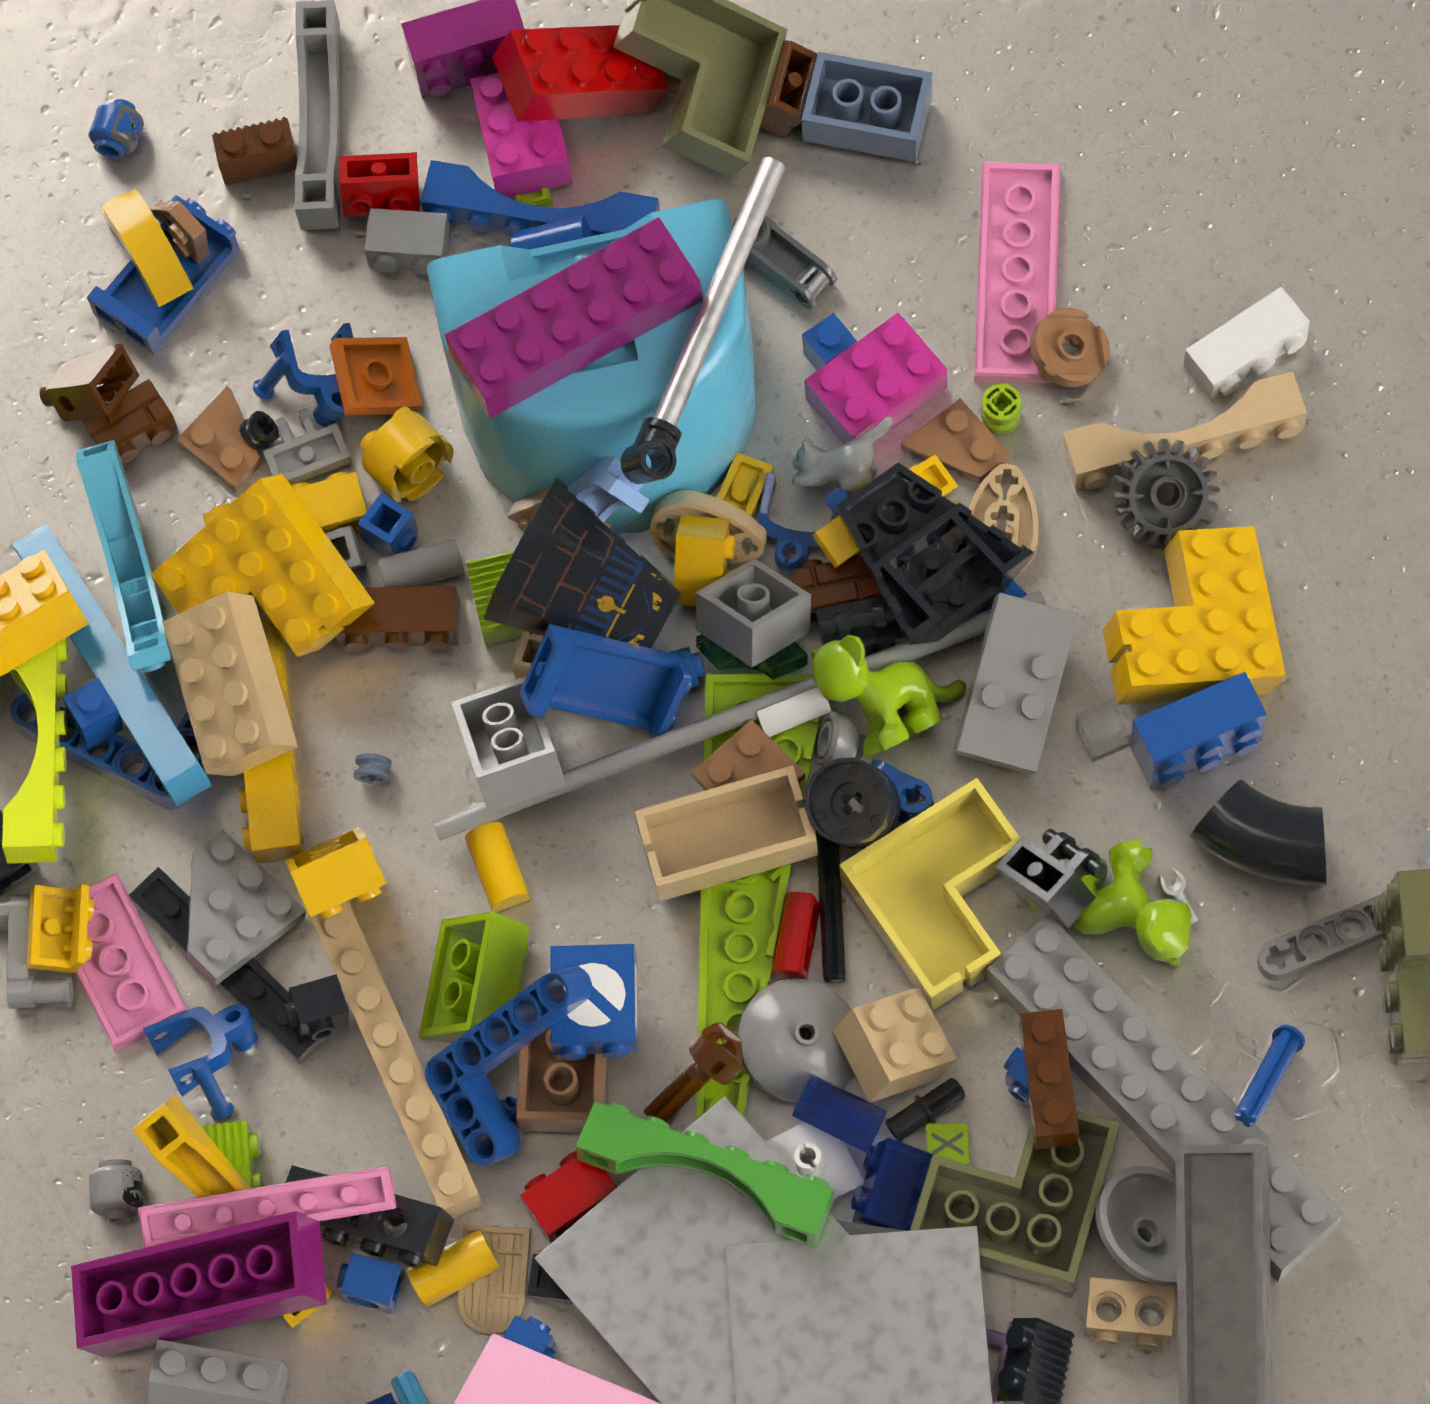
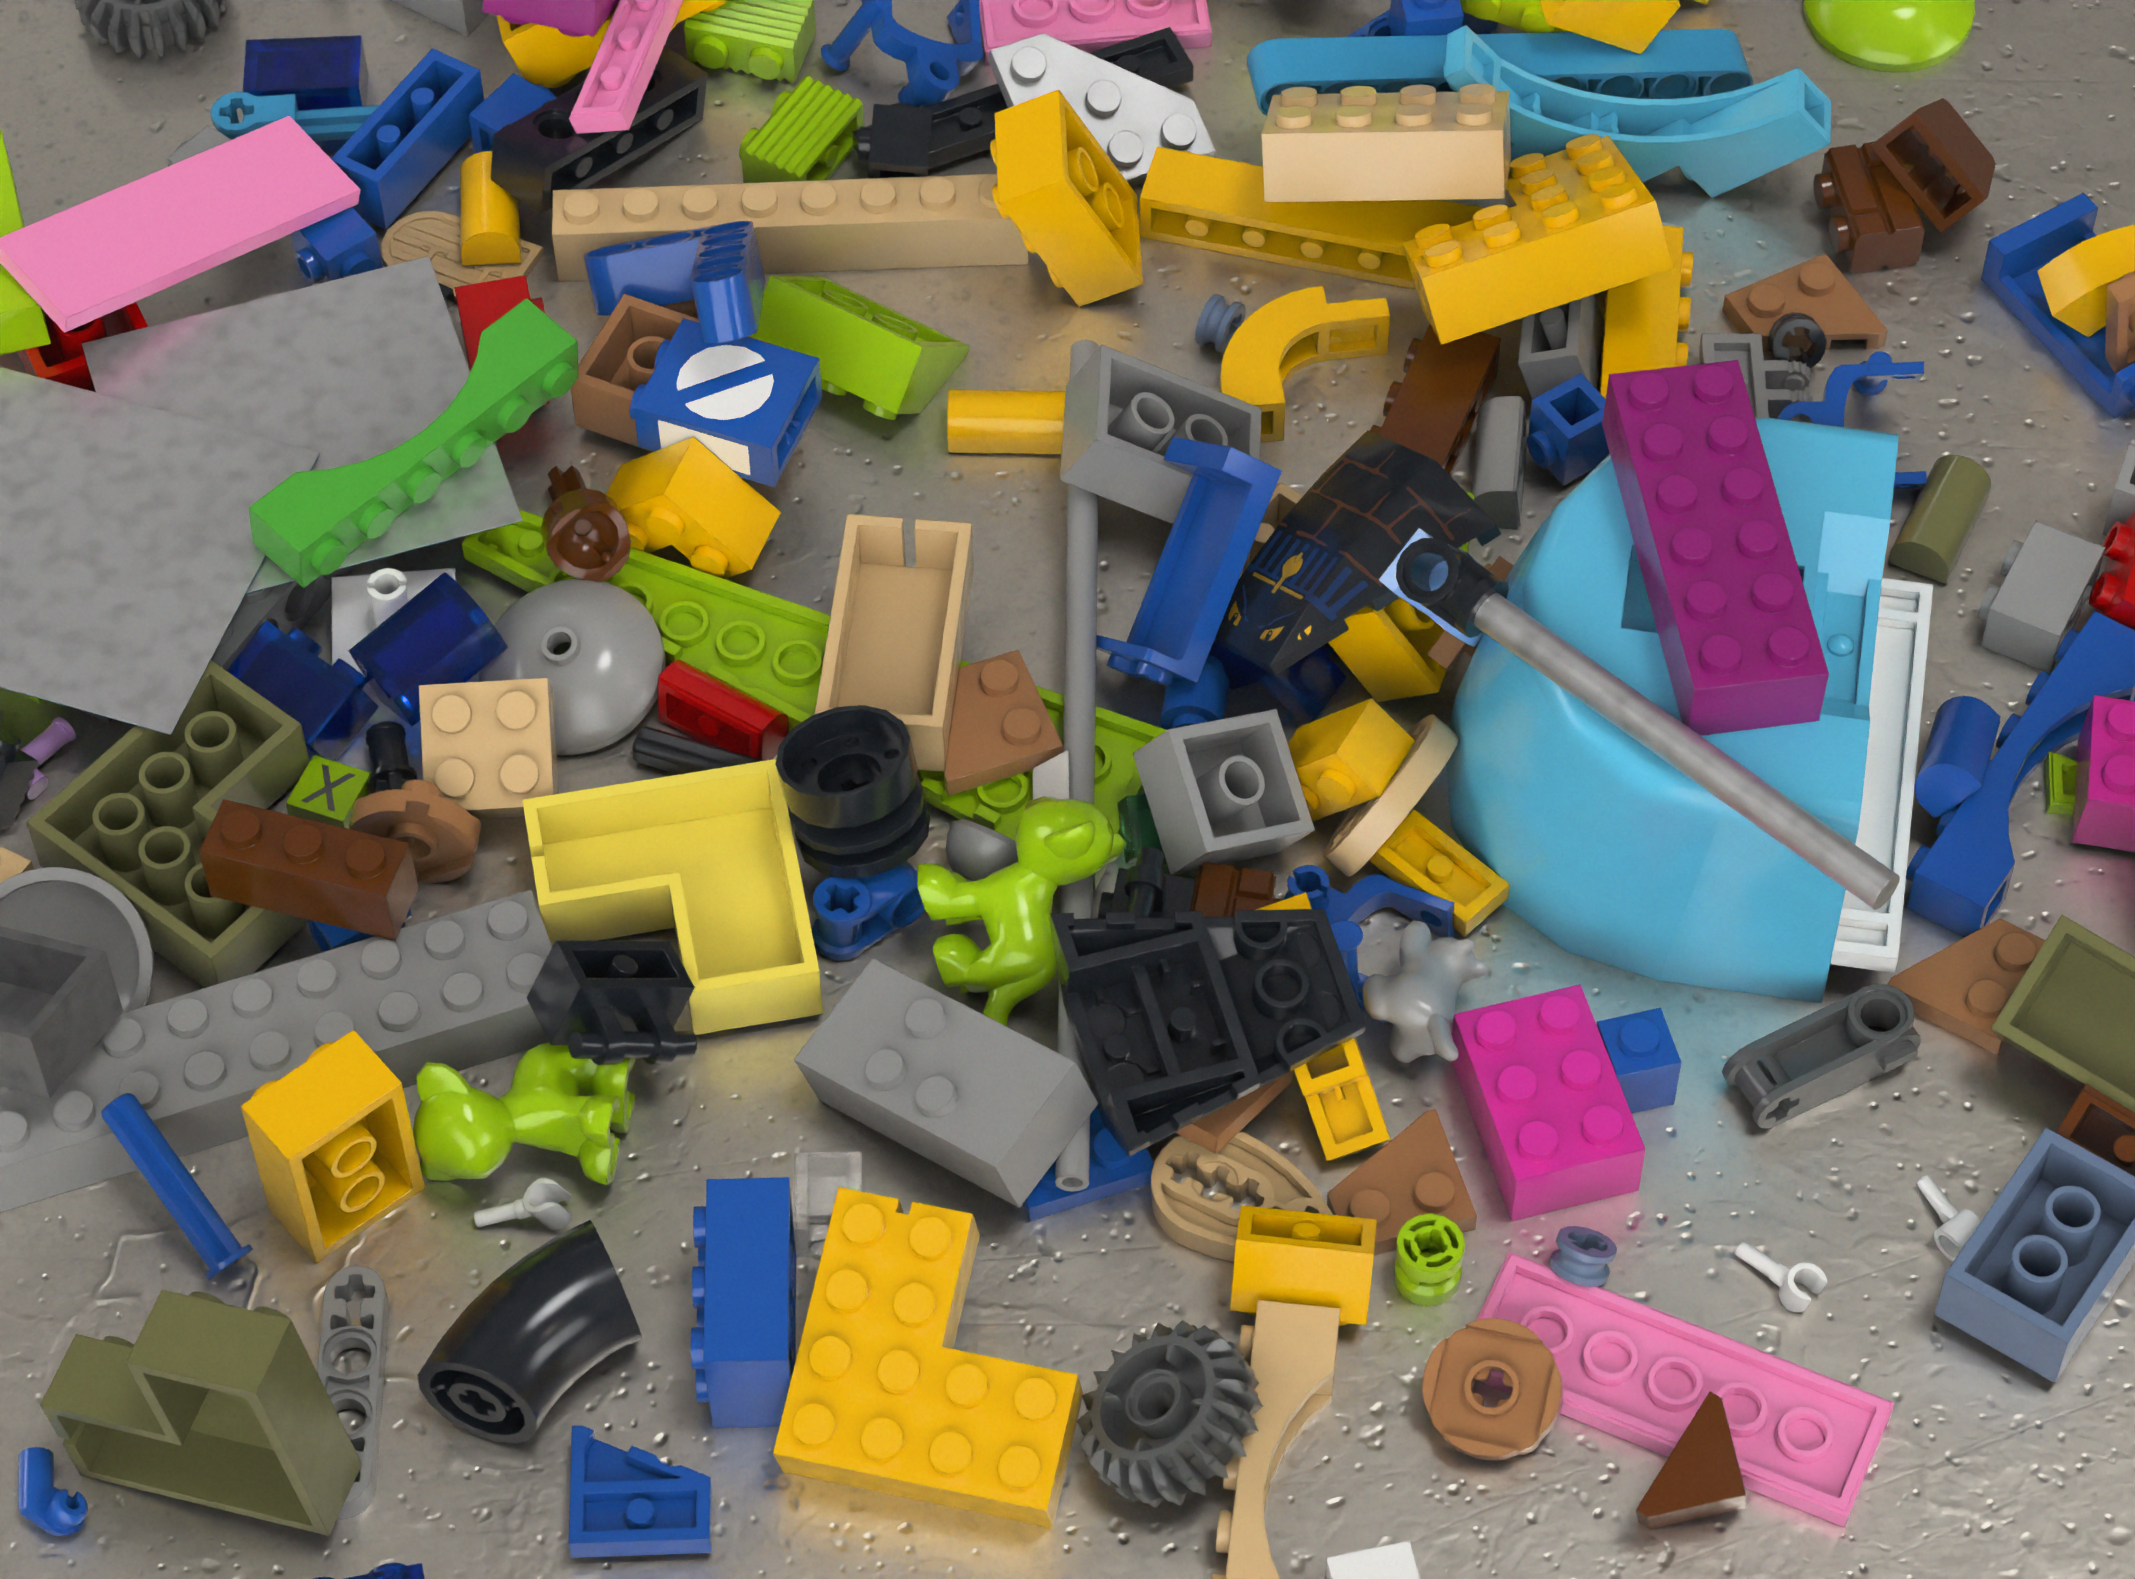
camera: 105 degrees right, 15 degrees down
none -> yellow brick [241,1030,425,1264]
none -> blue brick [331,48,484,230]
none -> medium nougat plate [349,780,481,884]
none -> blue wing [569,1426,712,1558]
none -> yellow brick [606,437,781,579]
none -> lime brick [739,75,864,183]
none -> yellow arch [1220,286,1390,443]
none -> yellow brick [1230,1205,1377,1326]
none -> sand blue bush [1549,1226,1617,1287]
none -> reddish brown slope [1636,1391,1747,1529]
none -> white hand [1735,1241,1827,1312]
none -> medium nougat wing [1887,918,2045,1055]
none -> olive brick [1888,455,1991,584]
none -> white hand [1917,1175,1980,1262]

